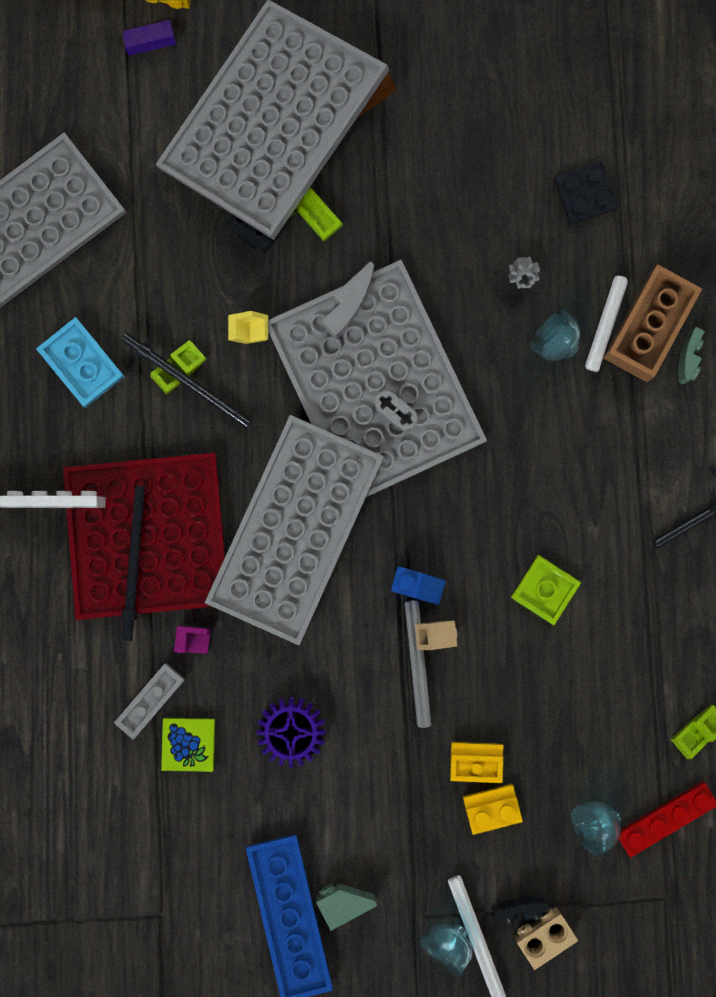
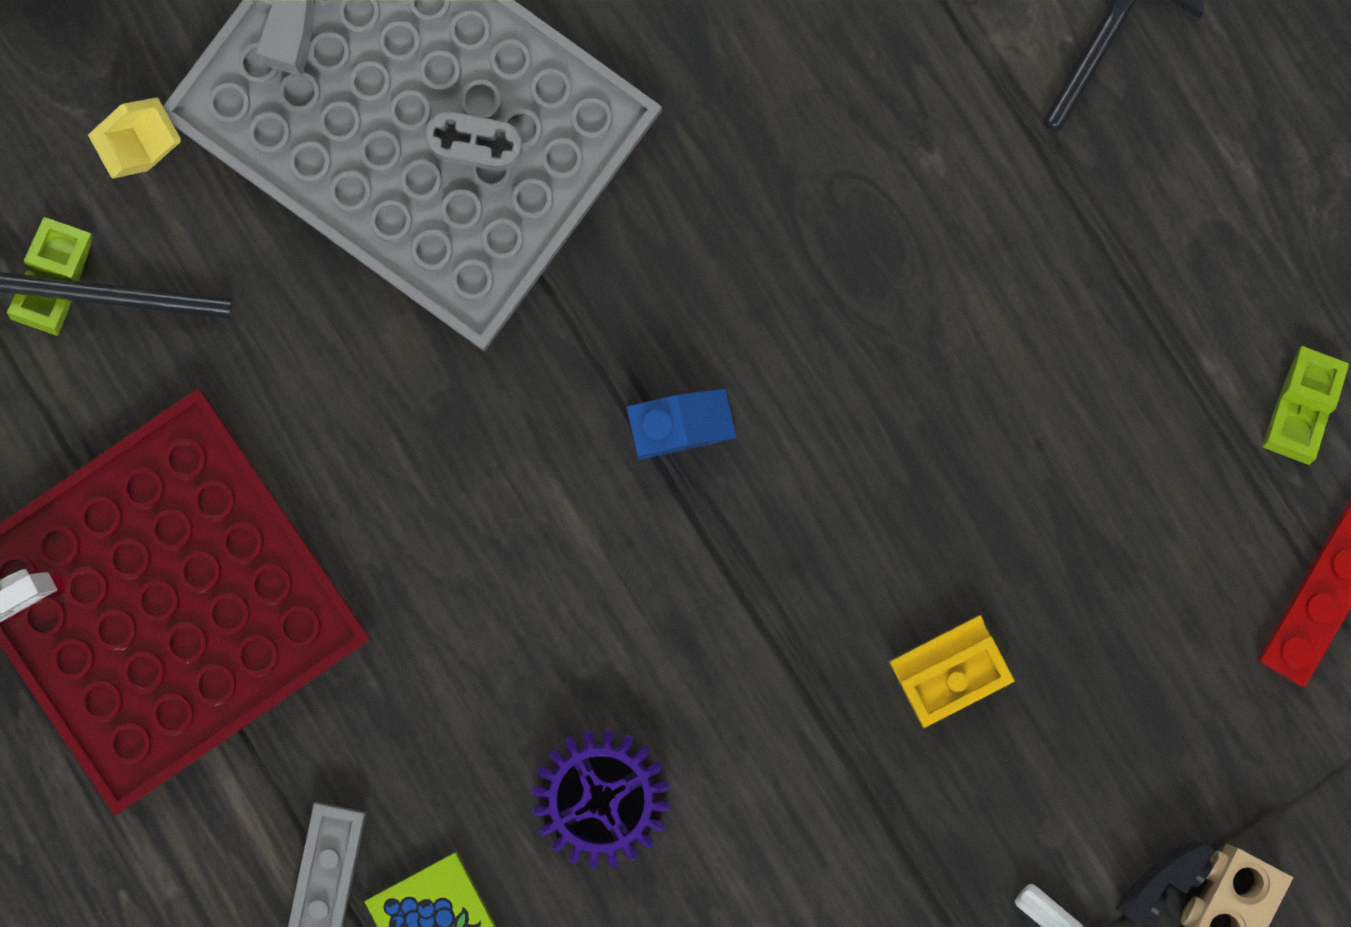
camera: 30 degrees left, 0 degrees up
black bar [121,486,145,641] -> none
magenta panel [174,625,211,654] -> none
light grey plate [205,415,384,645] -> none
light grey axle [405,600,431,728] -> none
tan brick [415,621,457,650] -> none
yellow plate [463,784,523,835] -> none
lime tile [510,555,581,625] -> none
clear light blue cylinder [571,800,621,856] -> none

